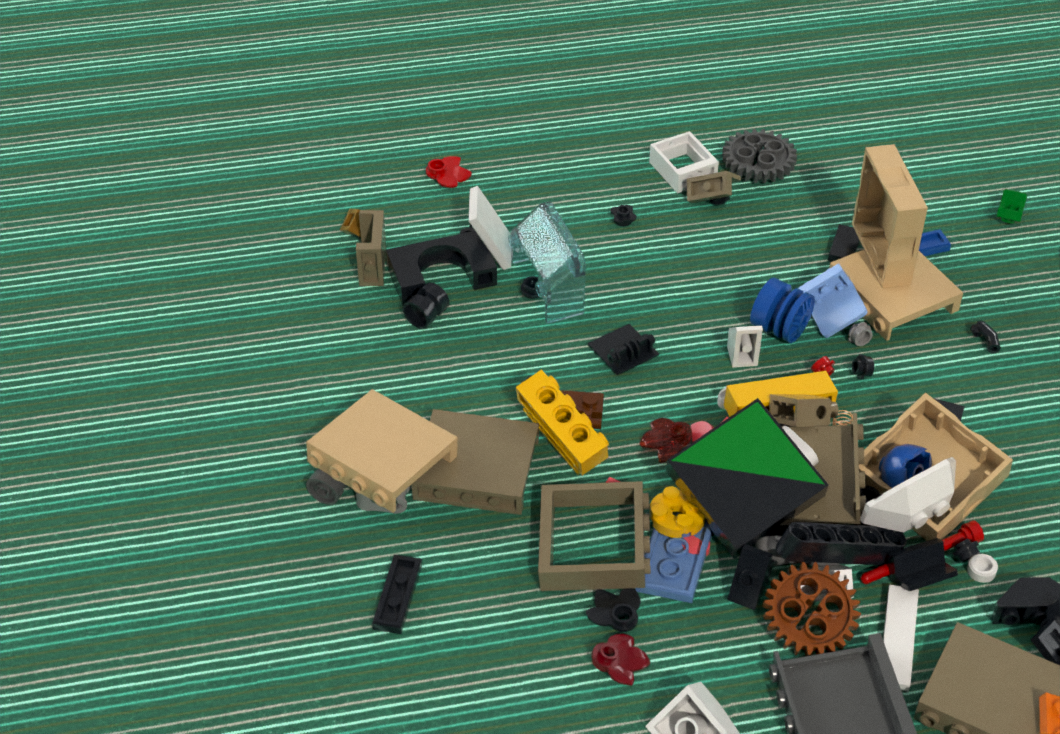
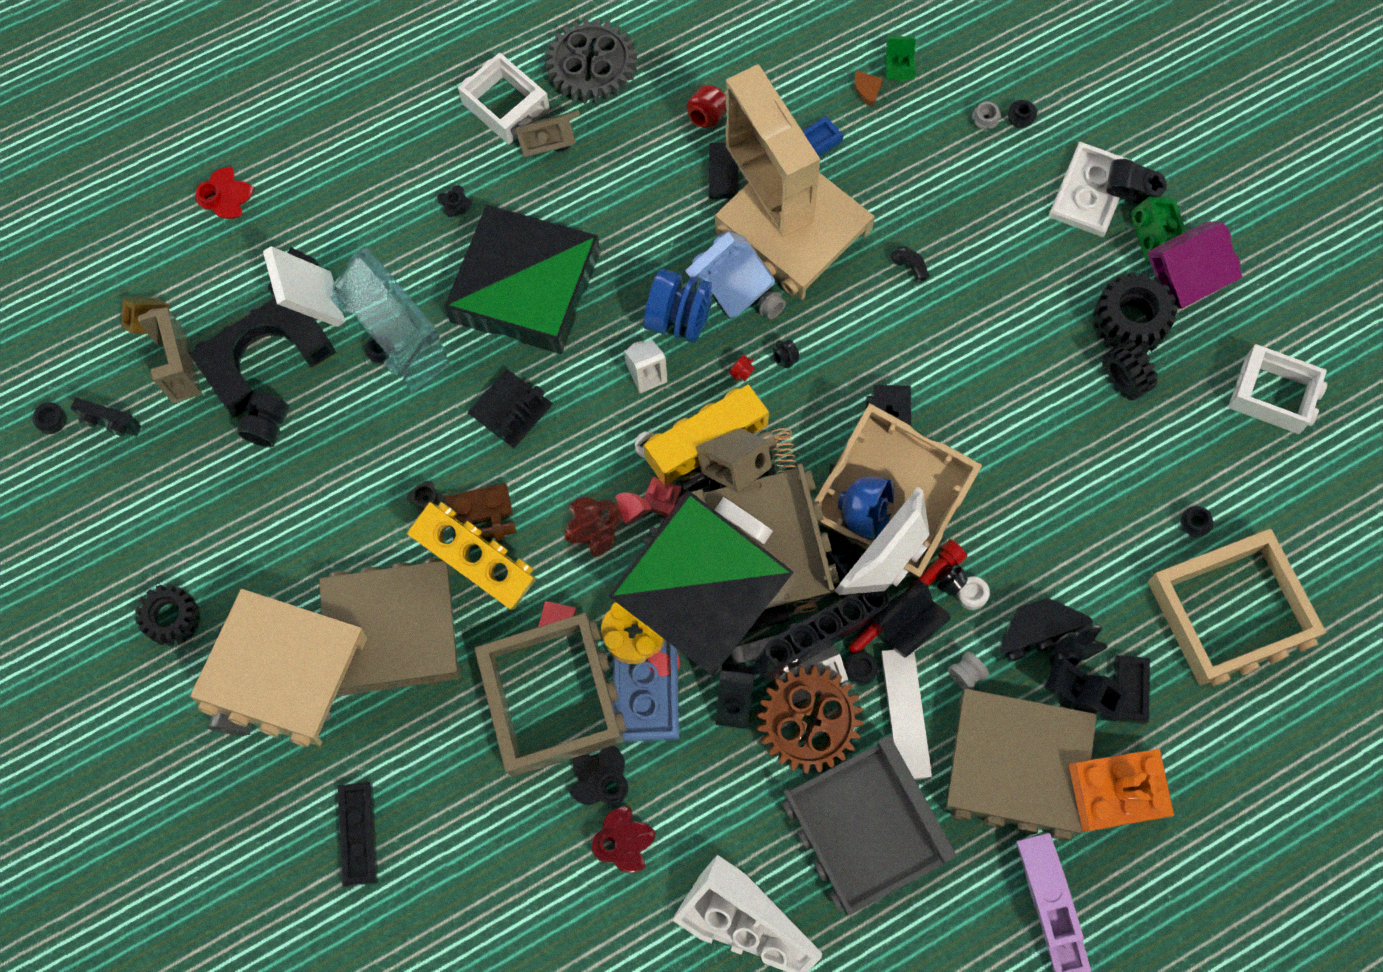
camera: 15 degrees left, 25 degrees up
none -> black tile [32,402,67,434]
none -> black plate [71,397,141,437]
none -> black tyre [135,584,200,646]
none -> black tile [444,204,600,355]
none -> red head [687,85,727,128]
none -> black tile [845,652,878,686]
none -> dark orange tile [854,71,883,107]
none -> light grey wheel [948,651,989,690]

